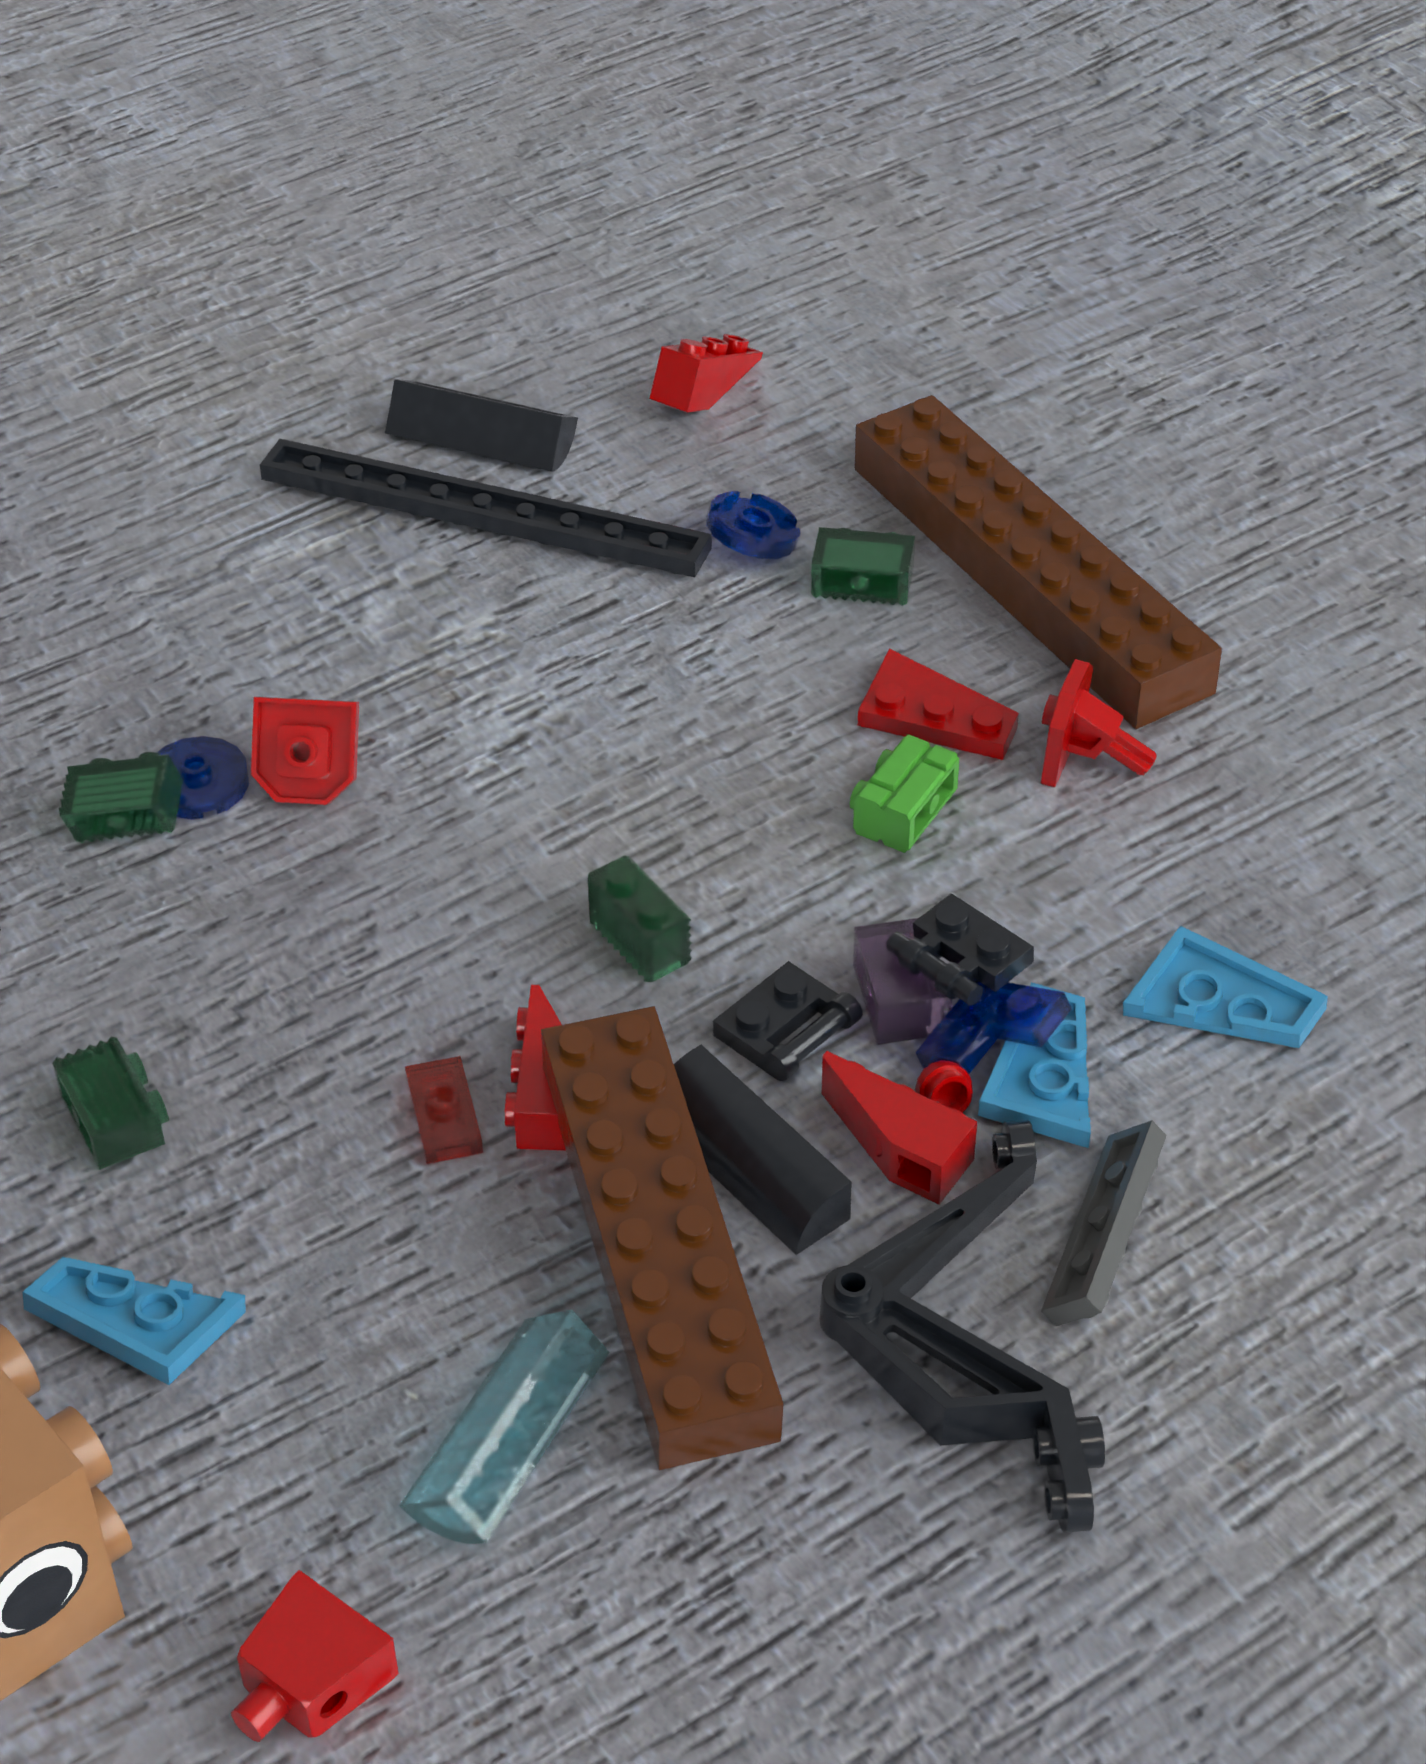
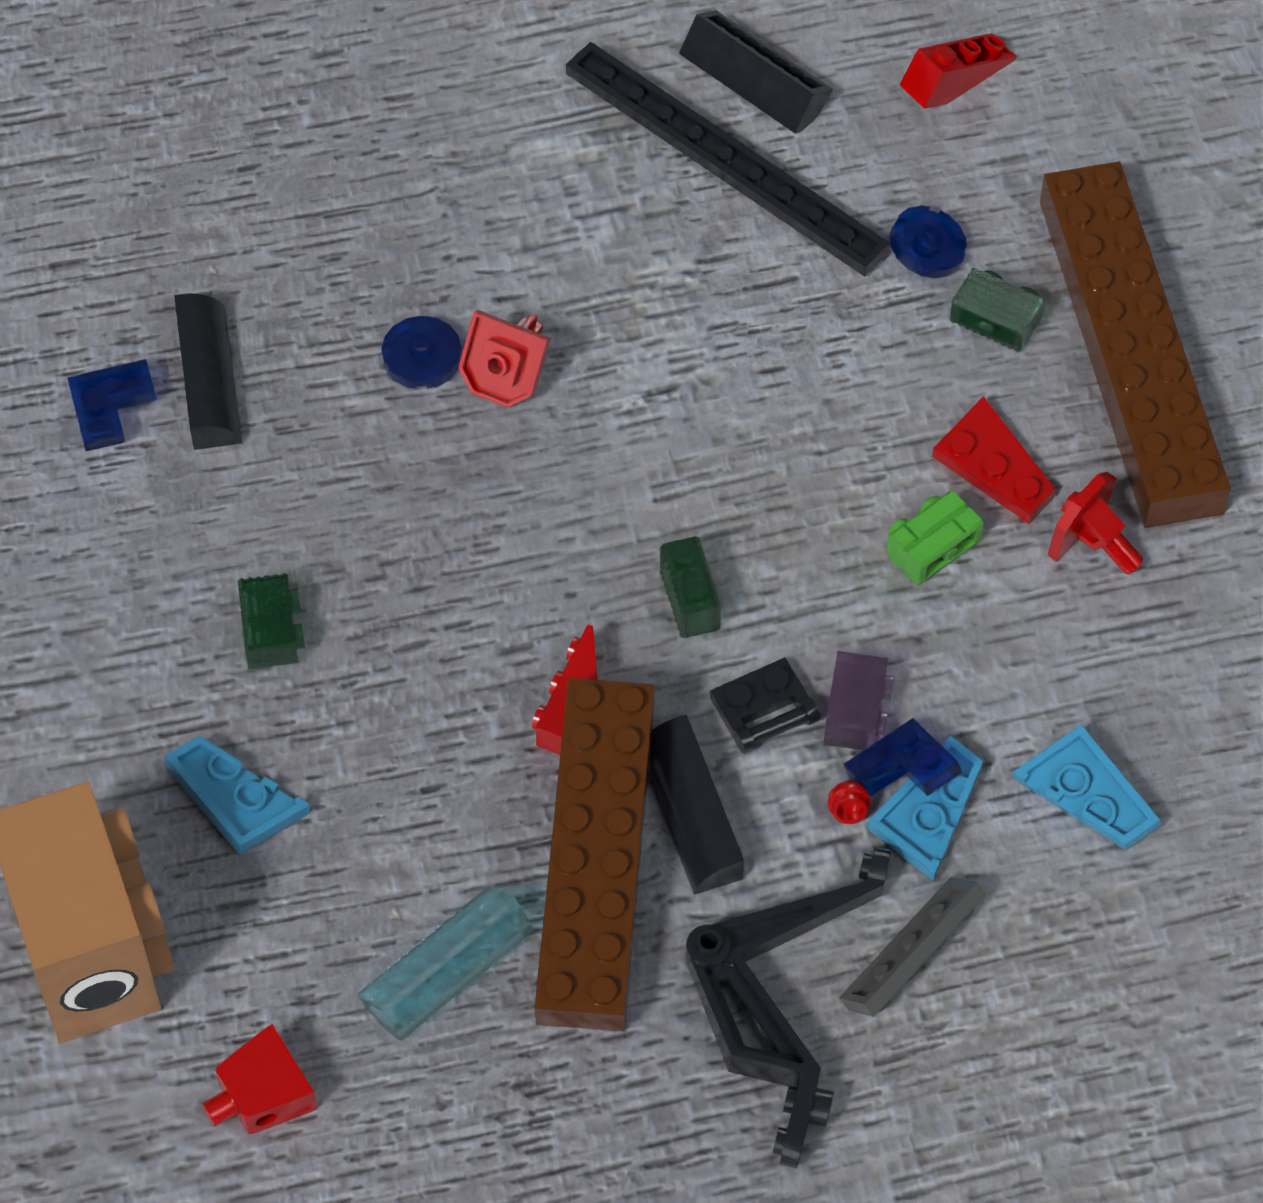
camera: 20 degrees right, 15 degrees up
clear green brick [59,752,183,843] -> none
clear red plate [405,1056,483,1164] -> none
red slope [821,1051,977,1205] -> none
black plate [886,893,1034,1006] -> none

